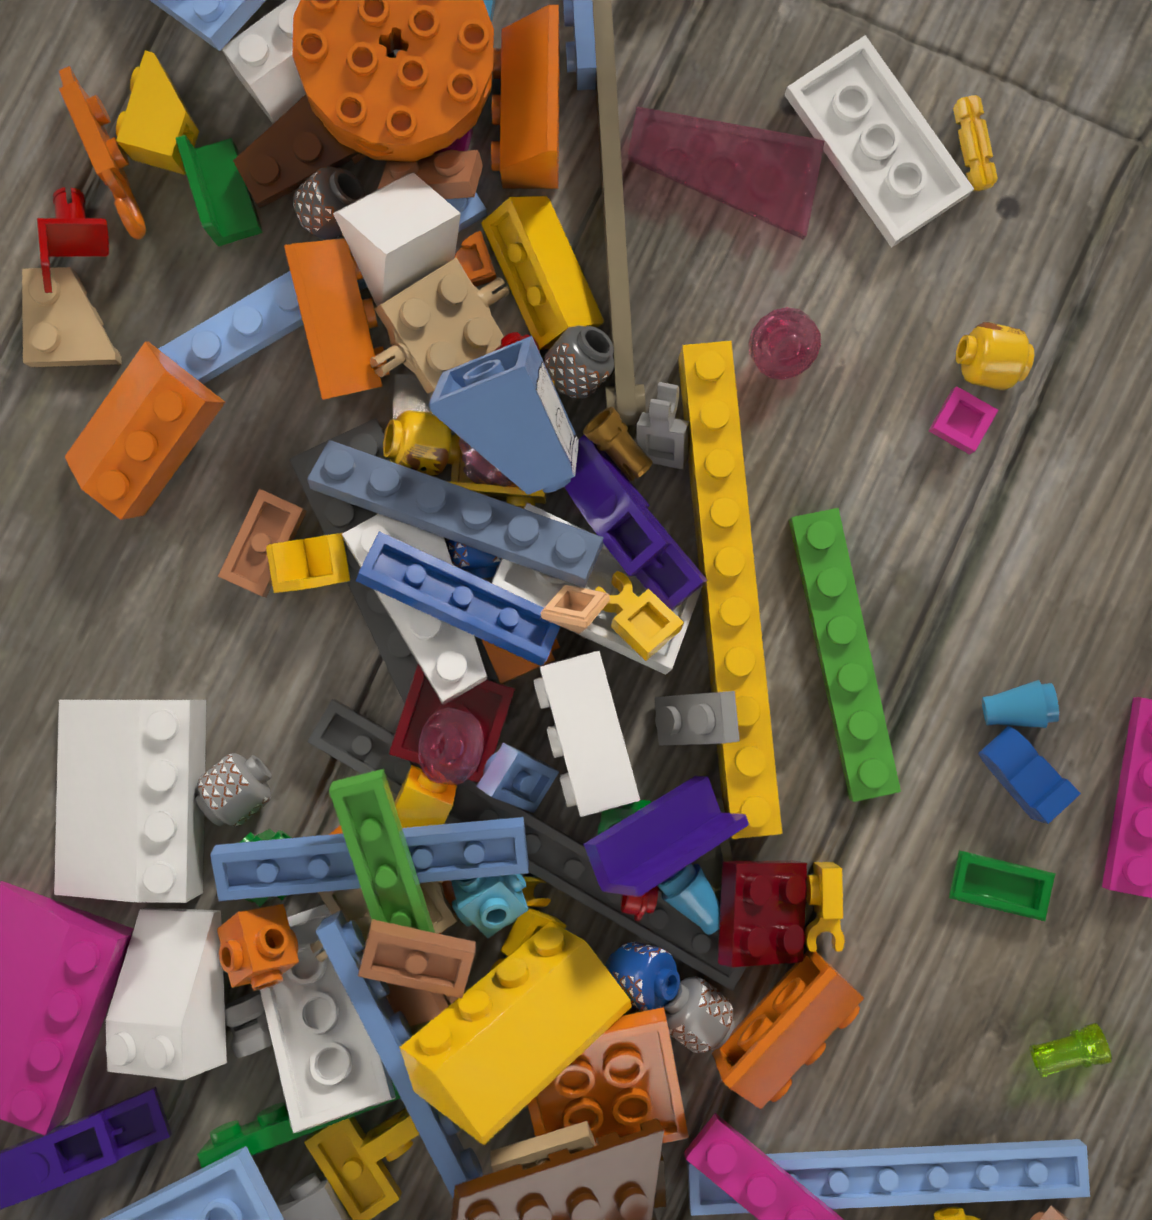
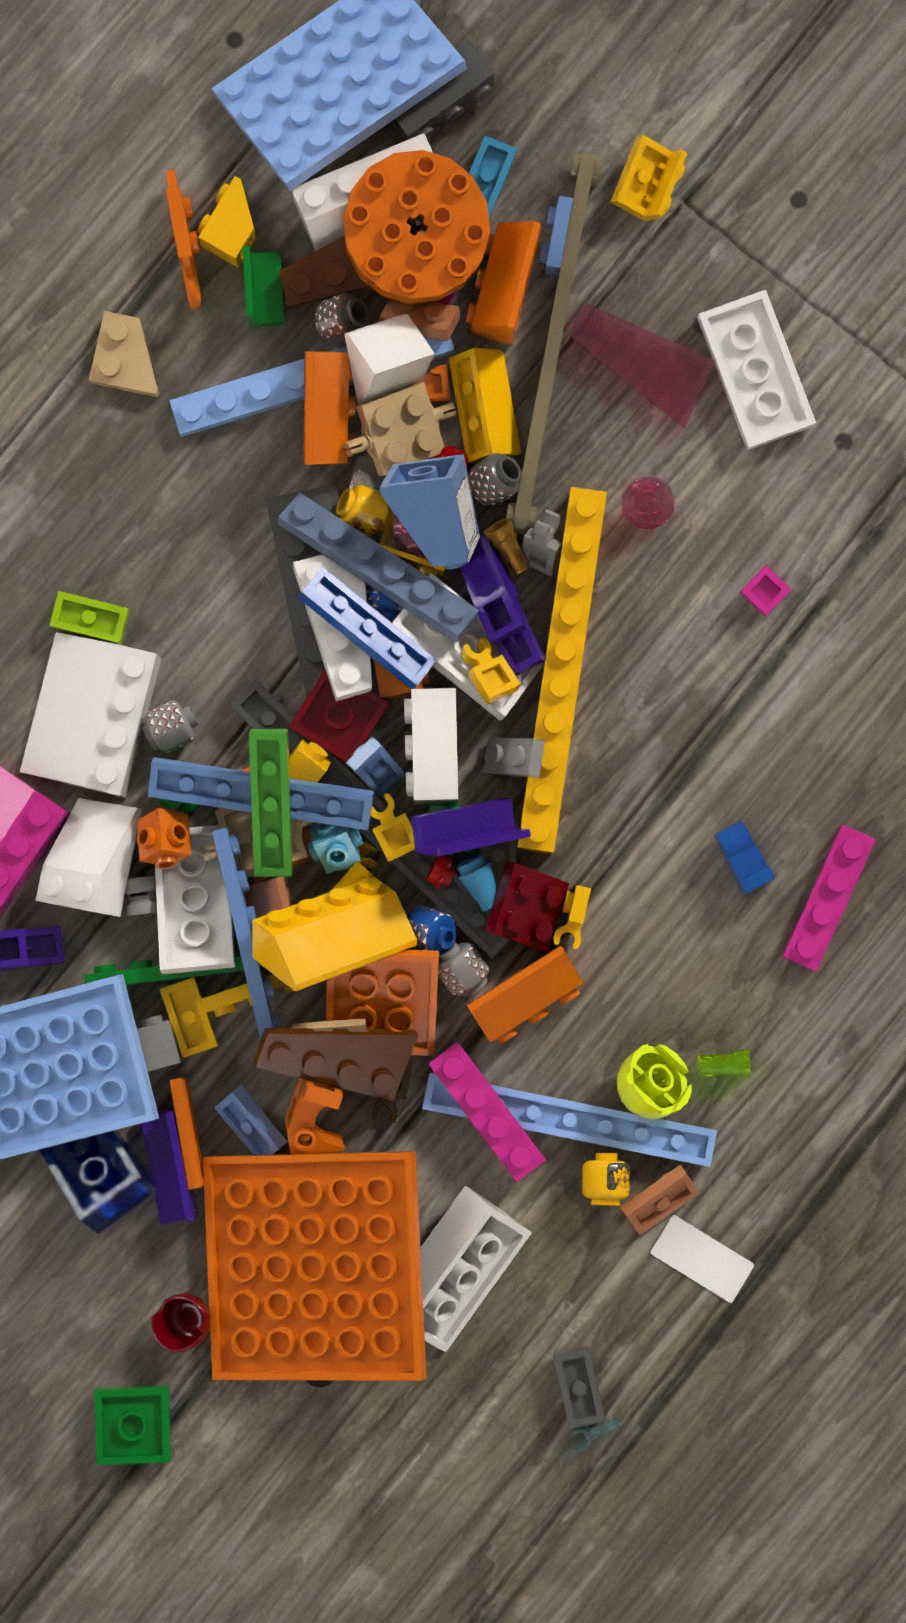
camera: 15 degrees right, 0 degrees up
red bracket [37,187,109,293] -> none
orange slope [65,341,226,520] -> none
nougat plate [218,489,307,598] -> none
yellow panel [266,533,350,593] -> none
nougat plate [358,919,476,998] -> none
clear pink plate [418,707,483,785] -> none
light nougat slope [541,585,610,634] -> none
bright green plate [789,508,901,802] -> none
green tile [948,850,1056,921] -> none
yellow axle [953,95,998,191] -> none
yellow head [956,322,1034,390] -> none
dark azure cone [982,680,1059,728] -> none
none -> lime plate [49,591,130,645]
none -> yellow plate [371,793,415,863]
none -> neon yellow cylinder [617,1044,692,1120]

